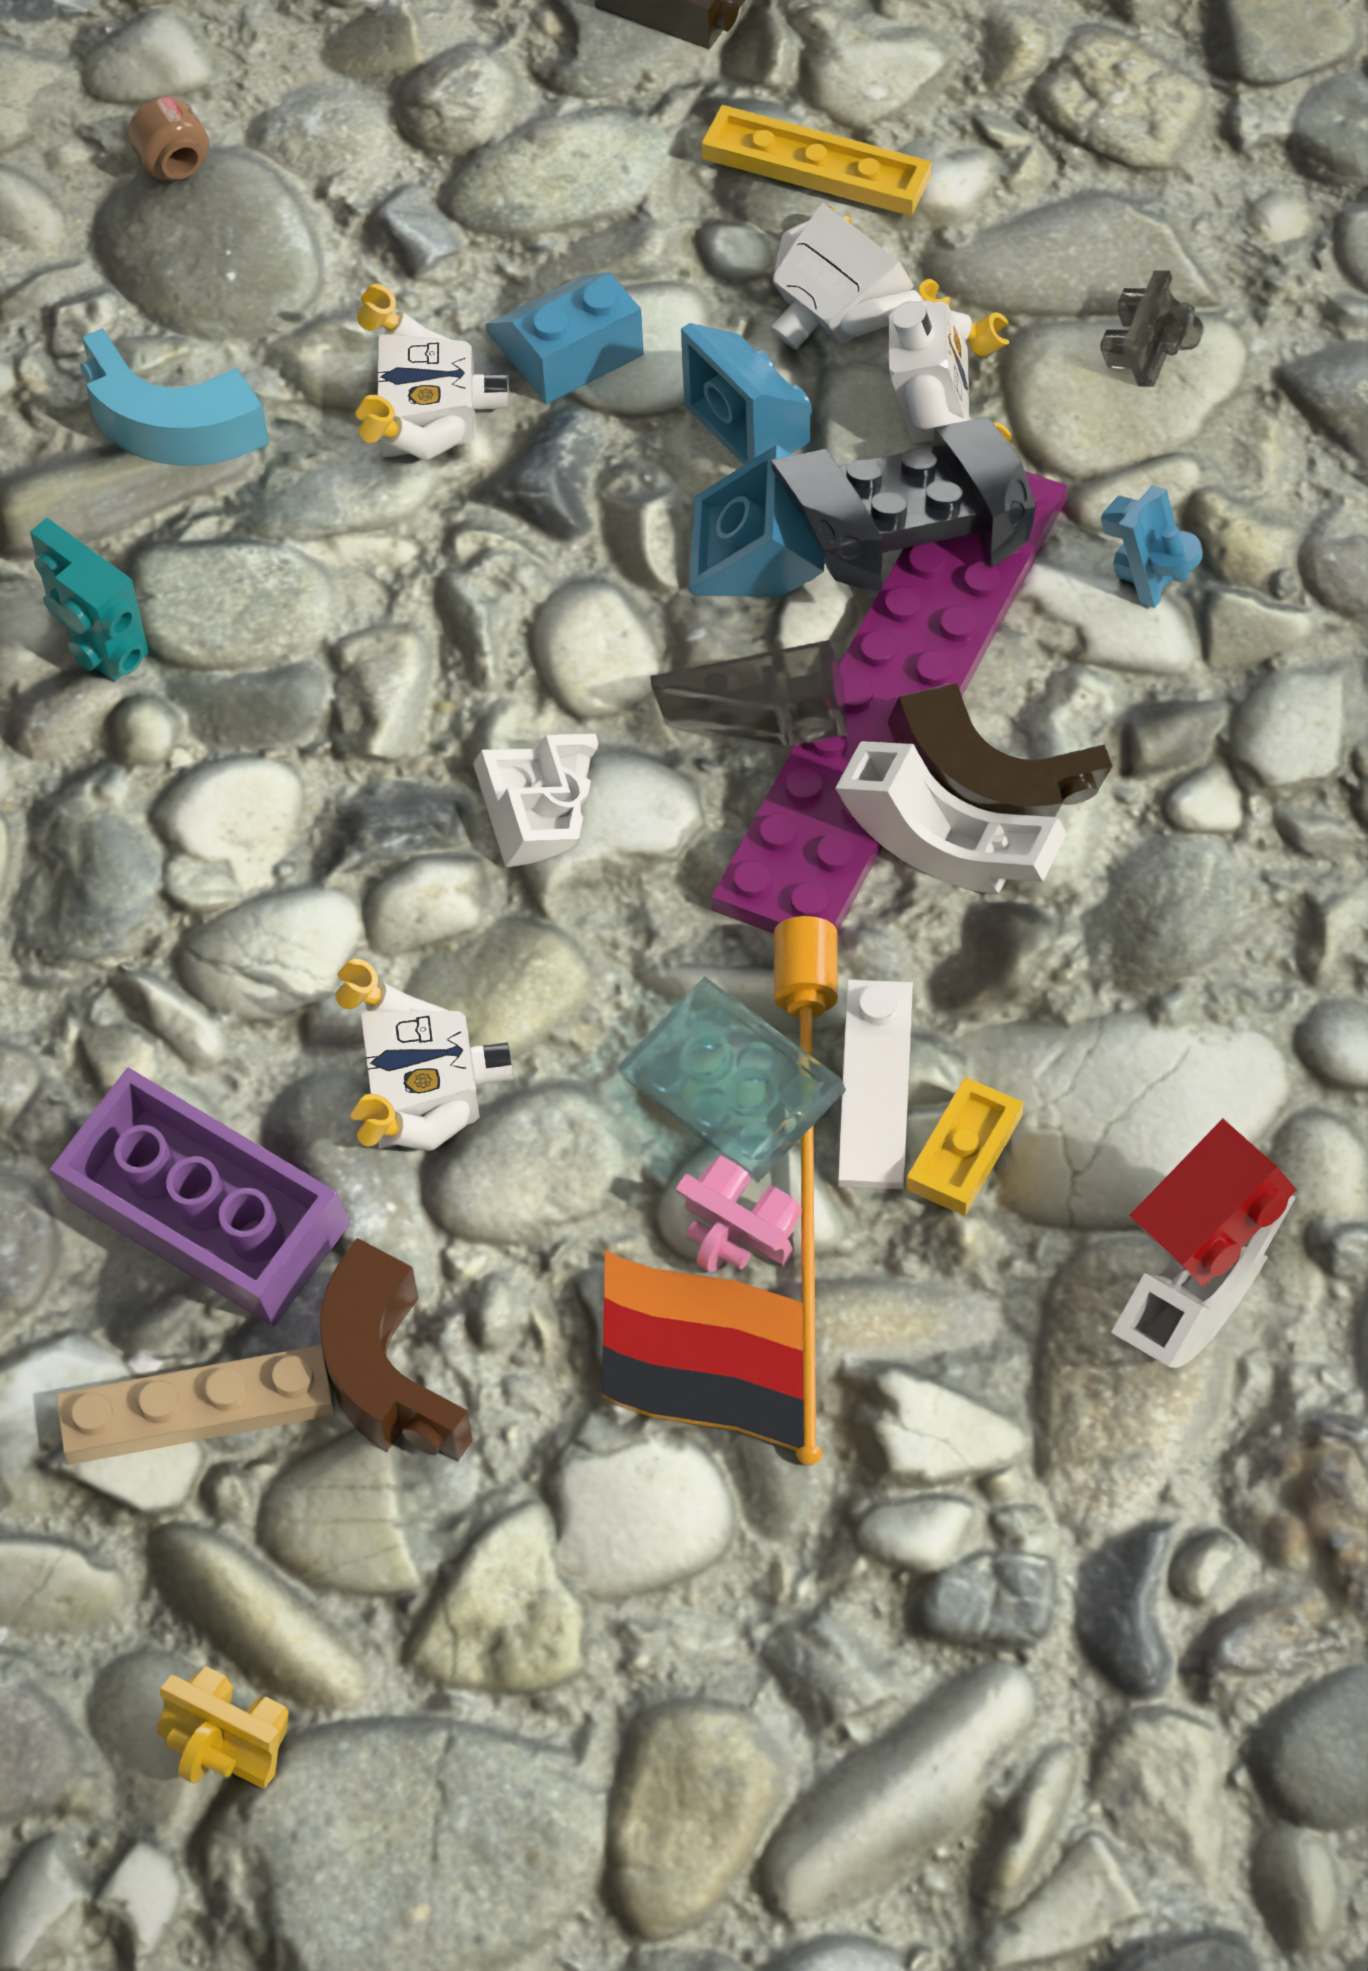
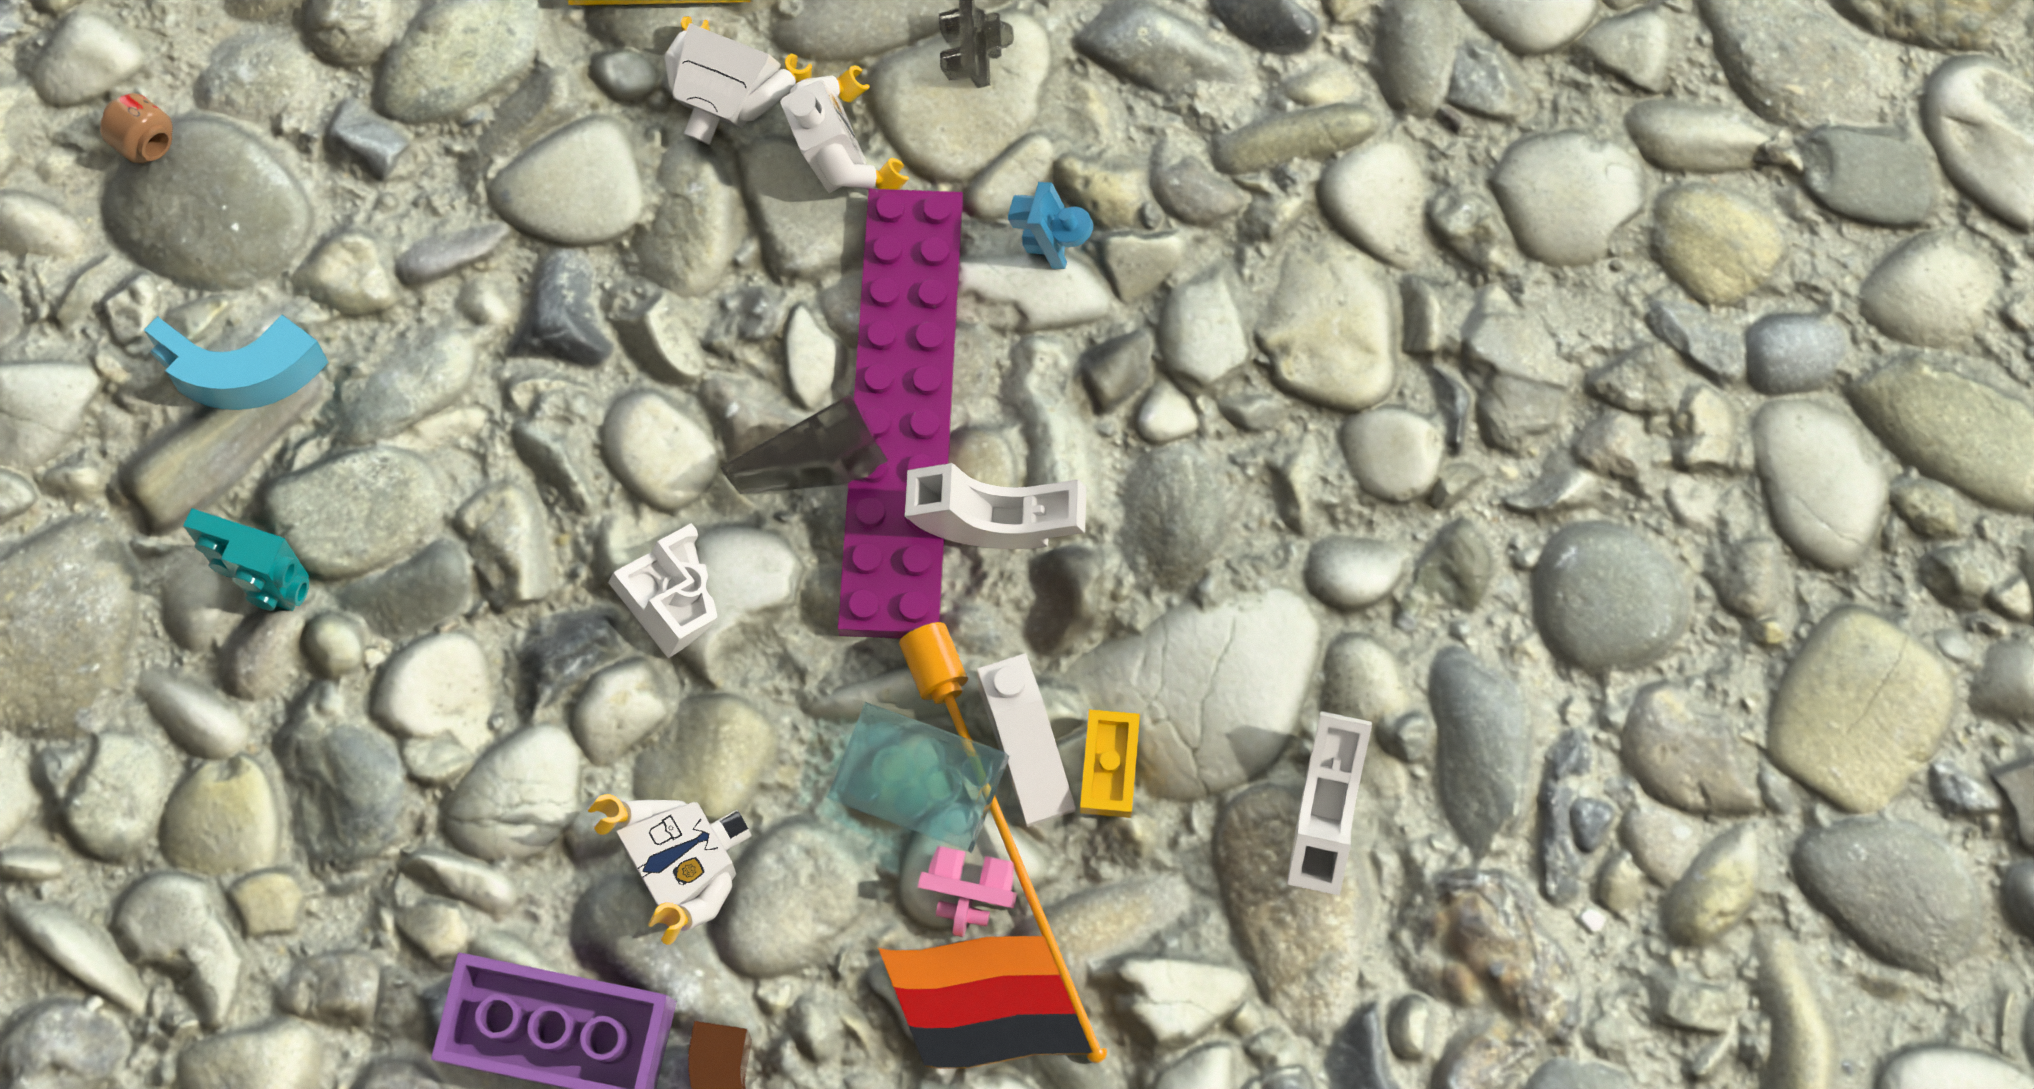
camera: 25 degrees left, 10 degrees up
white torso [355,284,509,460] -> none
dark azure slope [486,272,644,404] -> none
dark azure slope [681,323,812,465] -> none
dark azure slope [689,445,825,597] -> none
black piece [771,417,1036,591] -> none
dark brown arch [887,683,1113,817] -> none
red brick [1129,1118,1297,1287] -> none

